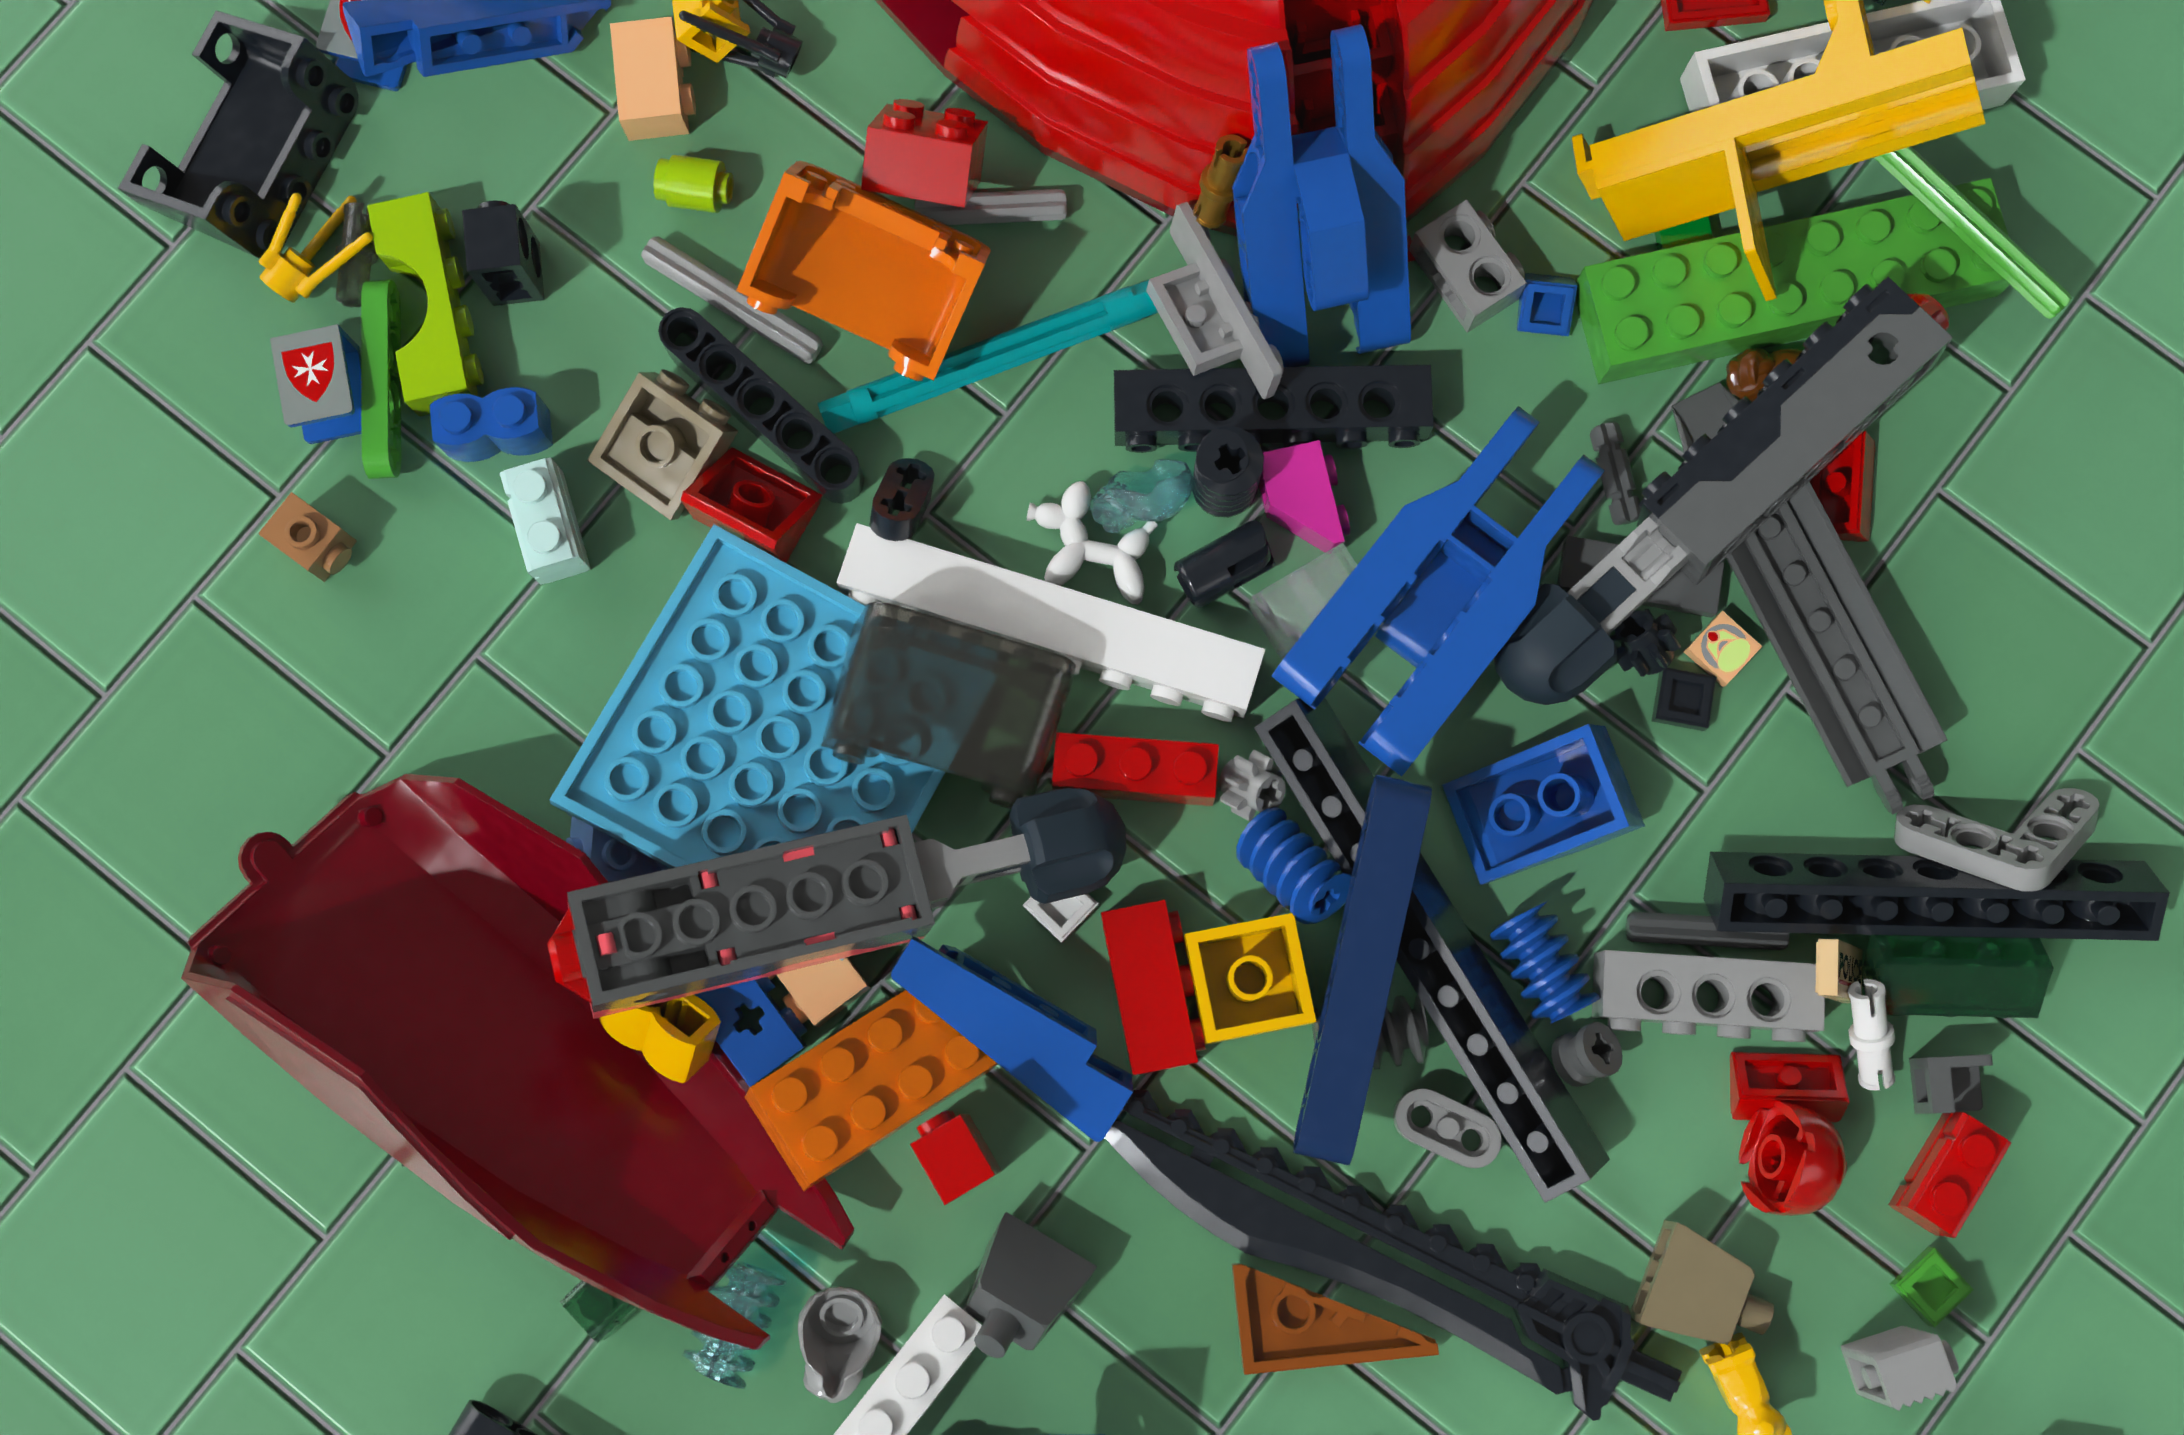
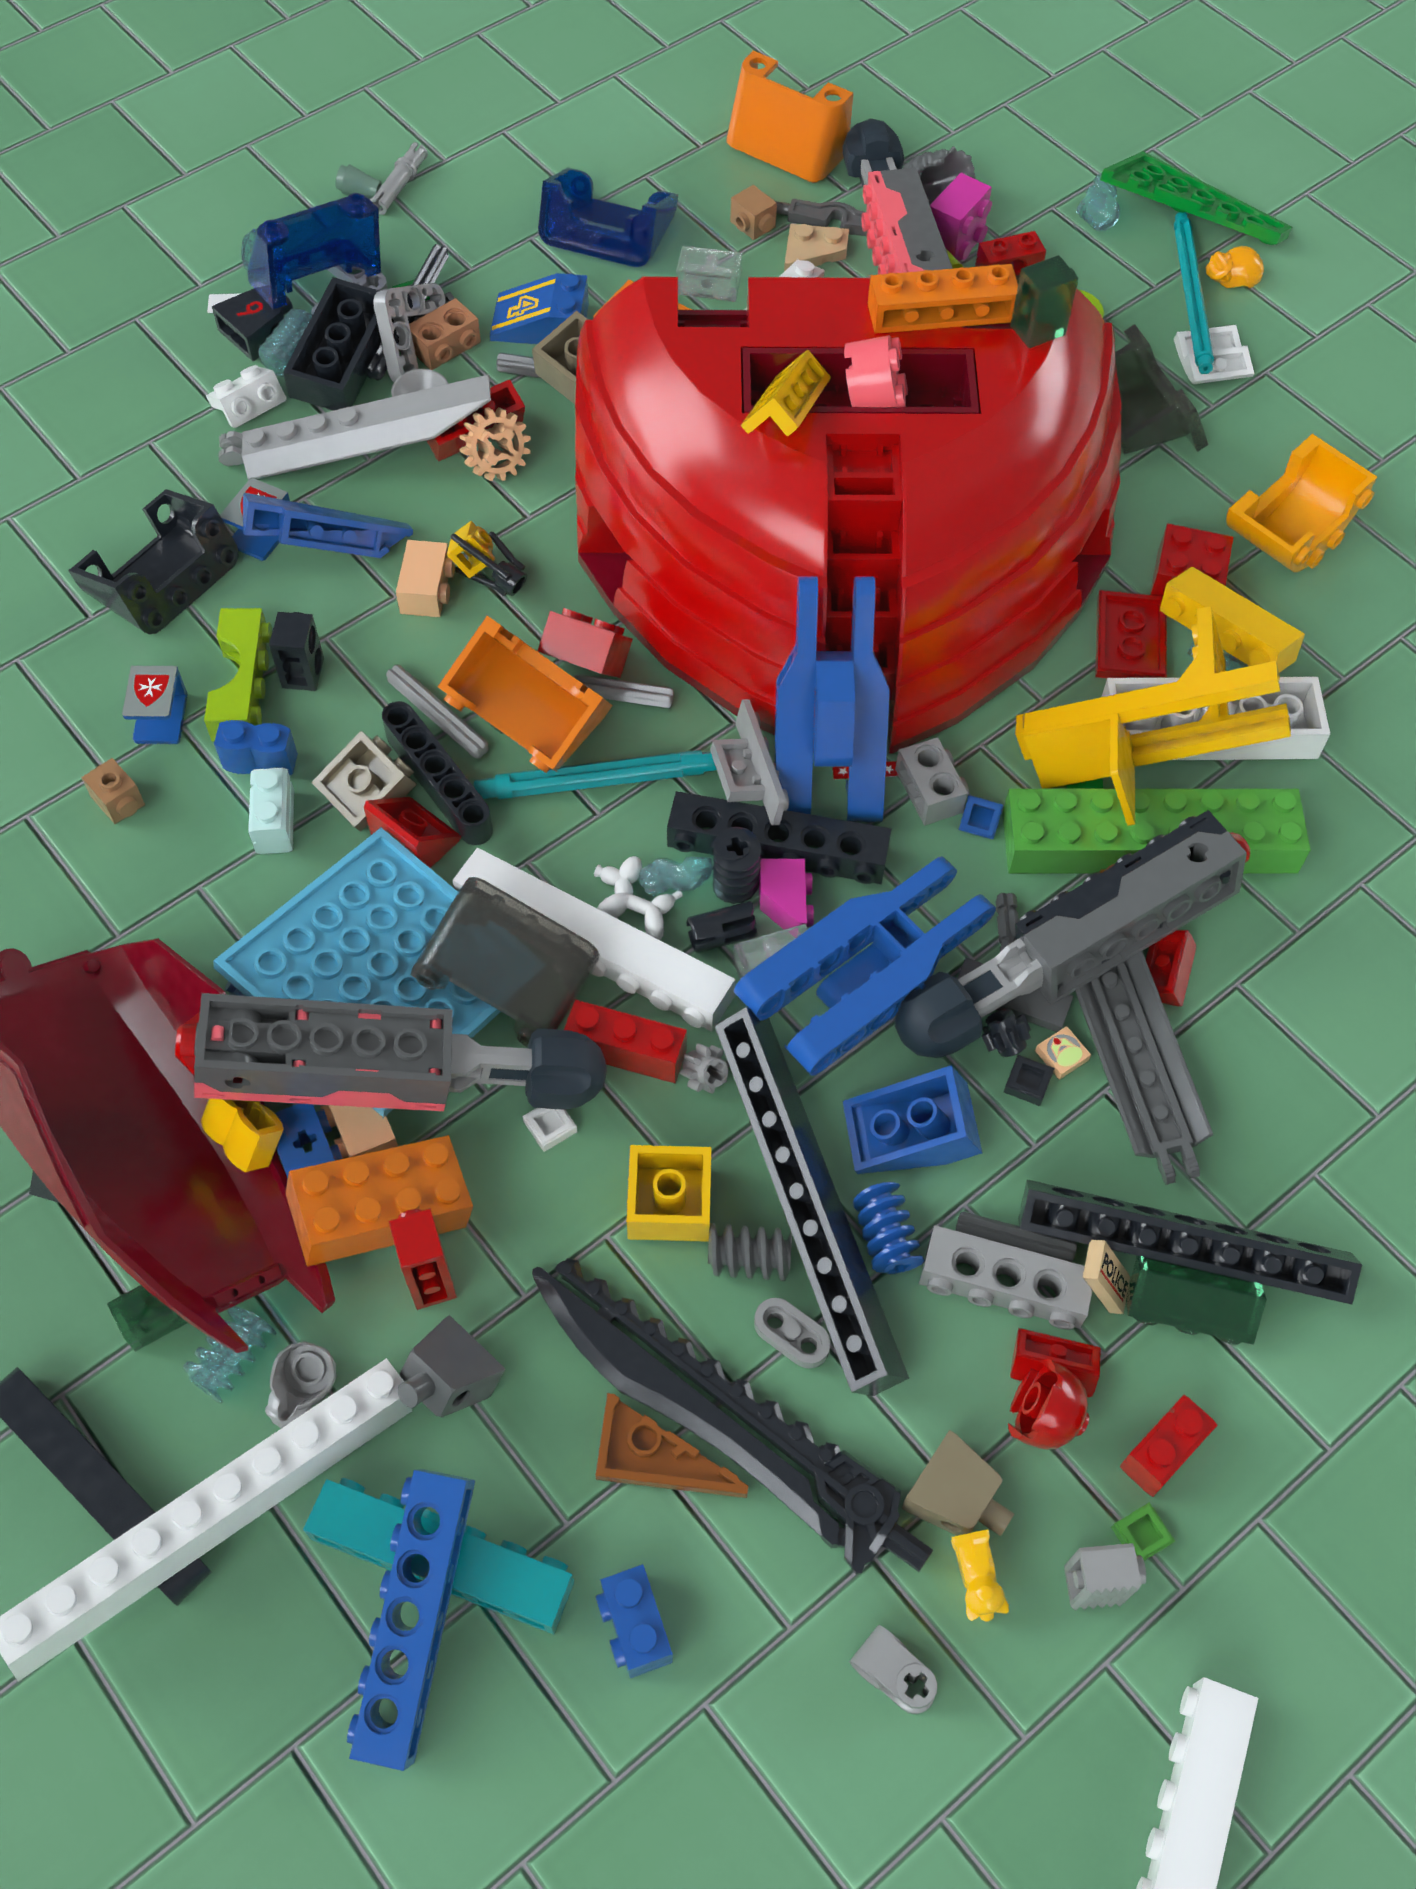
camera: 10 degrees right, 20 degrees down
yellow plant [258,193,373,303] -> none
clear smoke axle [335,202,378,308] -> none
bright green beam [361,280,401,479] -> none
lime brick [653,155,734,213] -> none
black beam [869,458,935,541] -> none
blue wedge [891,936,1133,1142] -> none
red brick [1101,900,1206,1076] -> none
pearl gold pin [1193,134,1249,228] -> none
blue piece [1236,807,1351,924] -> none
dark blue beam [1293,774,1432,1165] -> none
dark grey wheel [1551,1022,1623,1087] -> none
white pin [1848,979,1895,1091] -> none
bright green axle [1874,146,2072,319] -> none
light grey beam [1894,788,2100,891] -> none
dark grey panel [1909,1054,1993,1114] -> none

